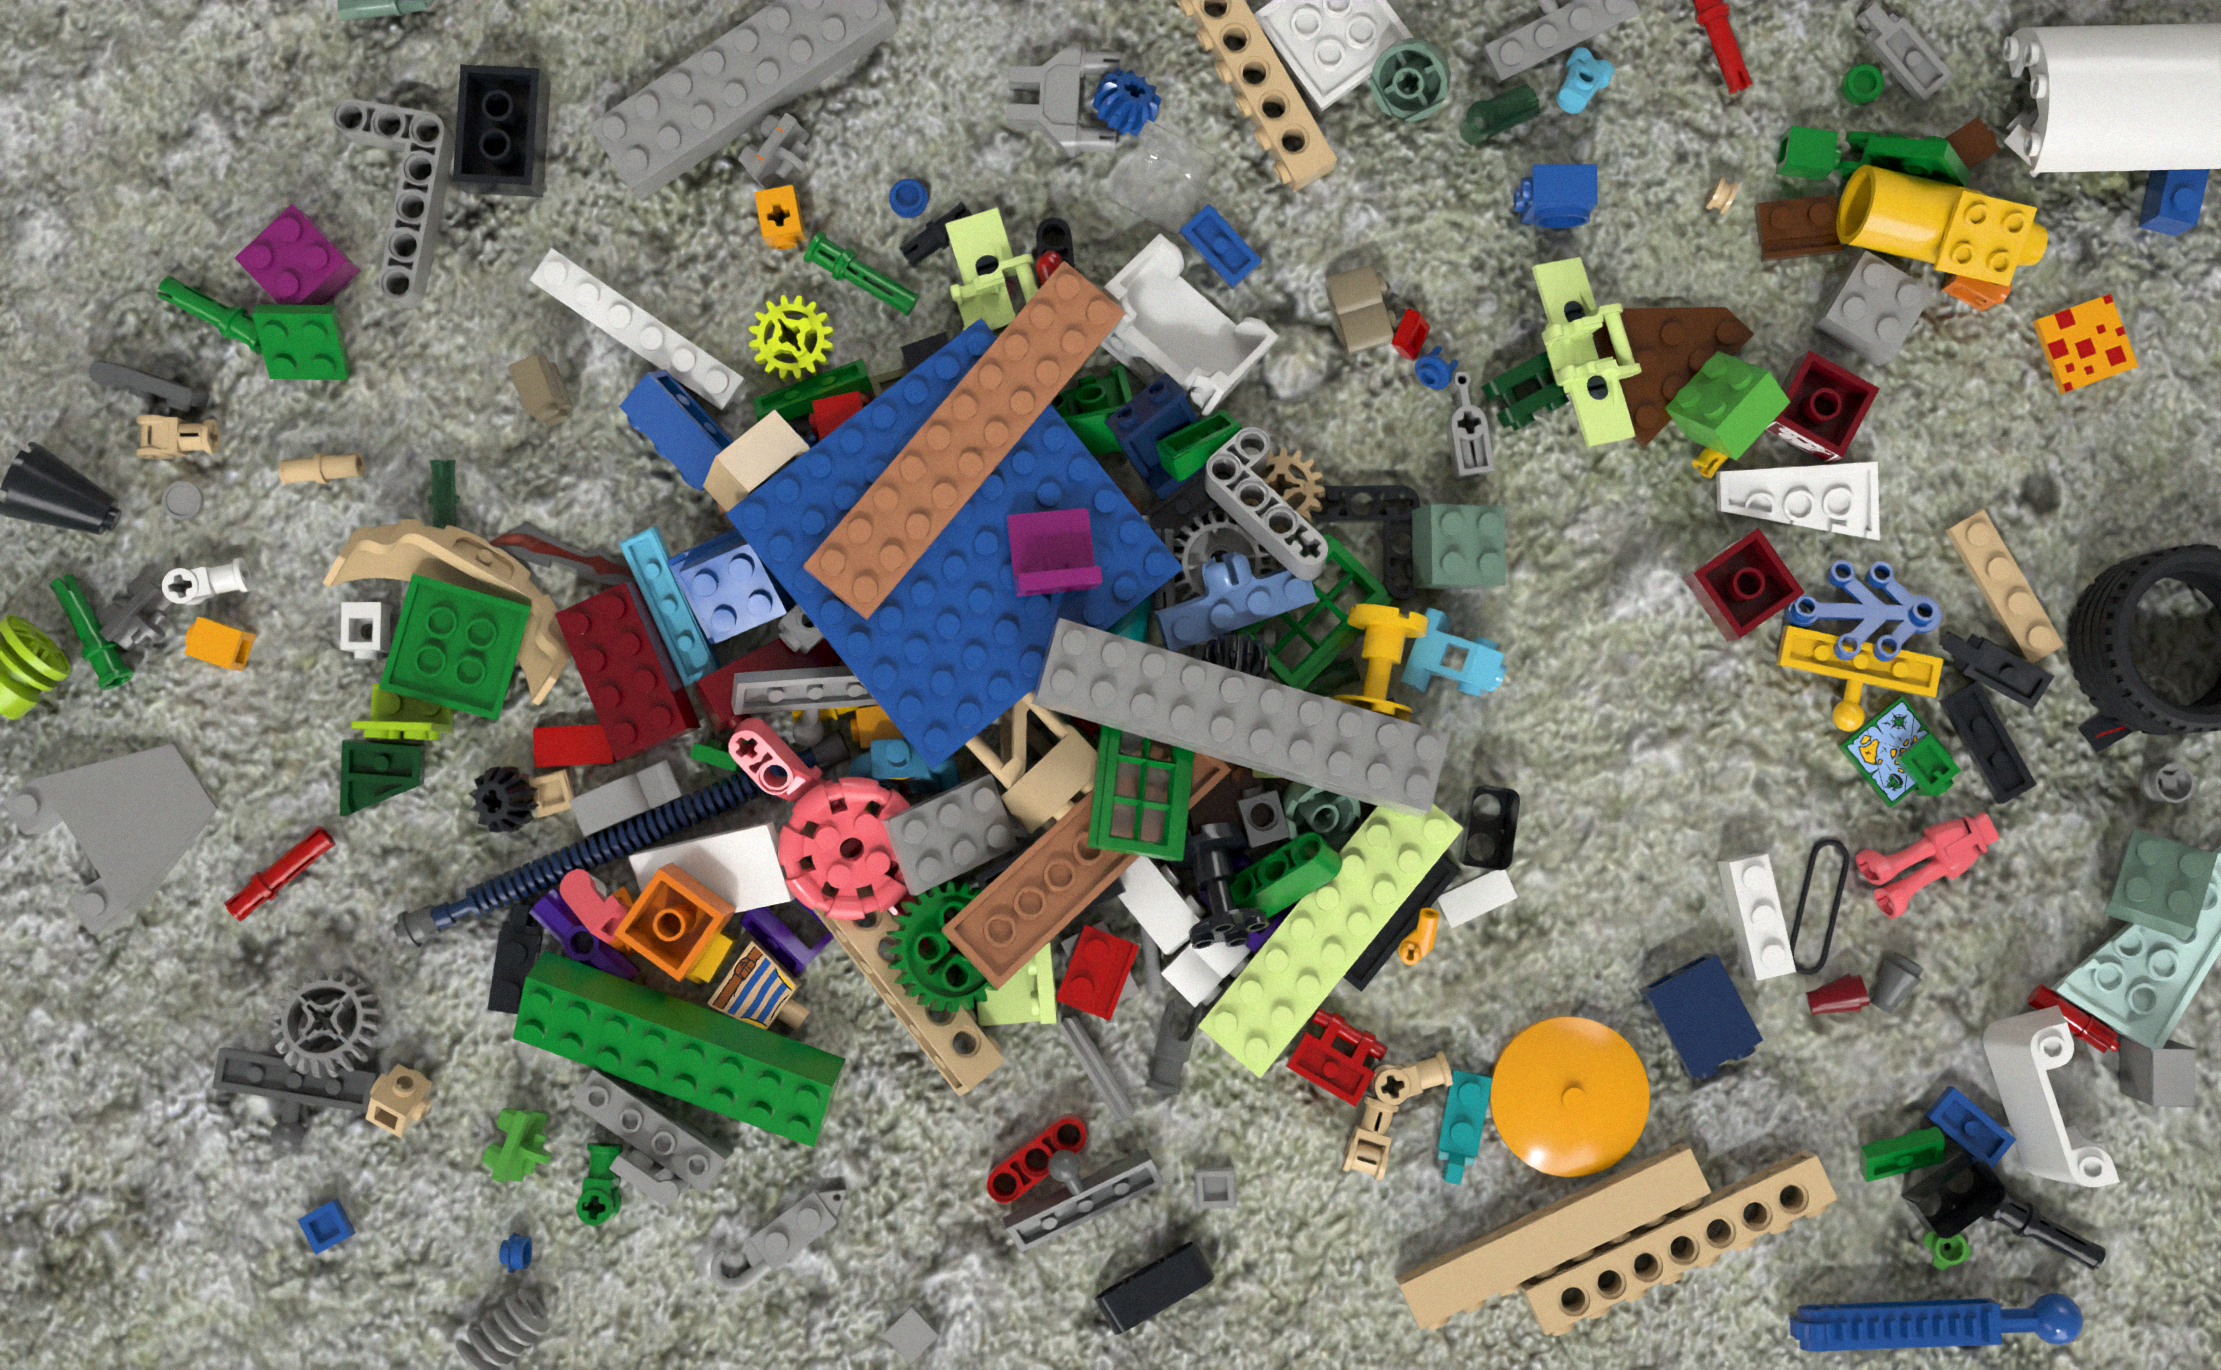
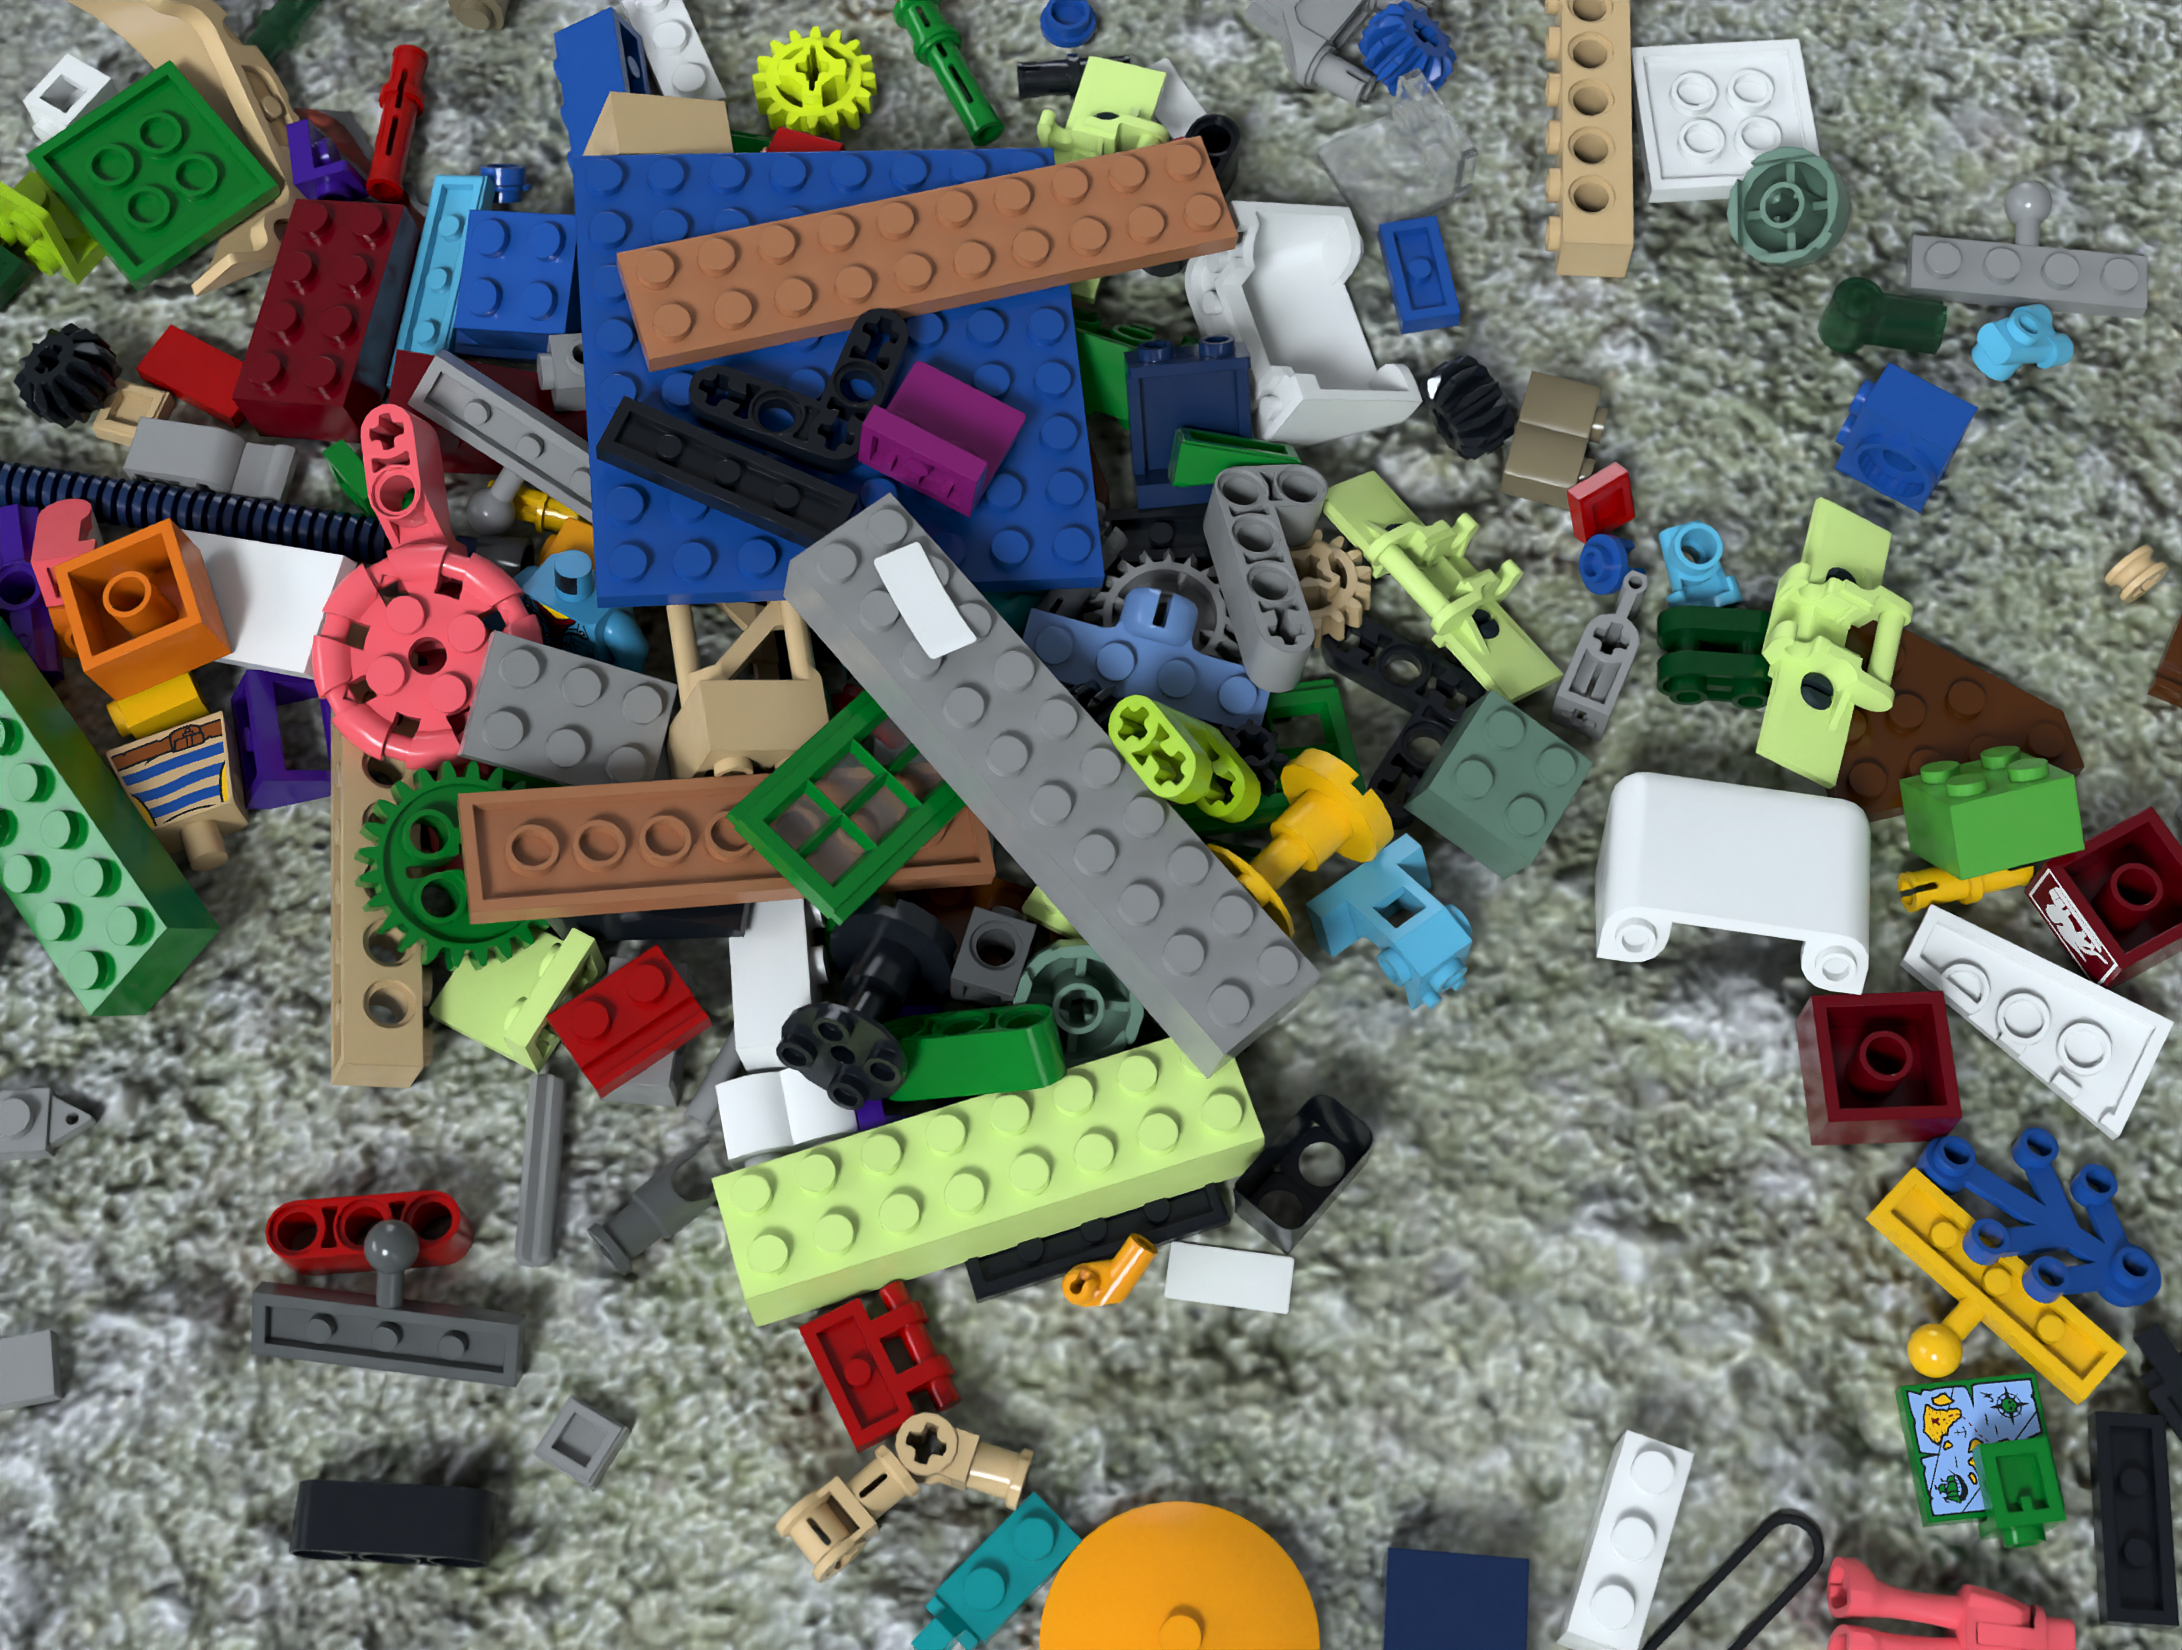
camera: 30 degrees right, 20 degrees down
none -> dark purple bracket [286,119,370,202]
none -> red pin [366,44,429,202]
none -> blue plate [480,164,533,203]
none -> black plate [596,396,859,548]
none -> black beam [688,308,909,475]
none -> white sticker [874,542,977,659]
none -> lime connector [1108,695,1261,823]
none -> white sticker [1145,58,1208,139]
none -> black gear [1216,719,1288,797]
none -> yellowish green piece [1322,470,1564,703]
none -> black gear [1420,355,1515,460]
none -> white windscreen [1594,772,1871,995]
none -> medium azure plate [1658,519,1744,608]

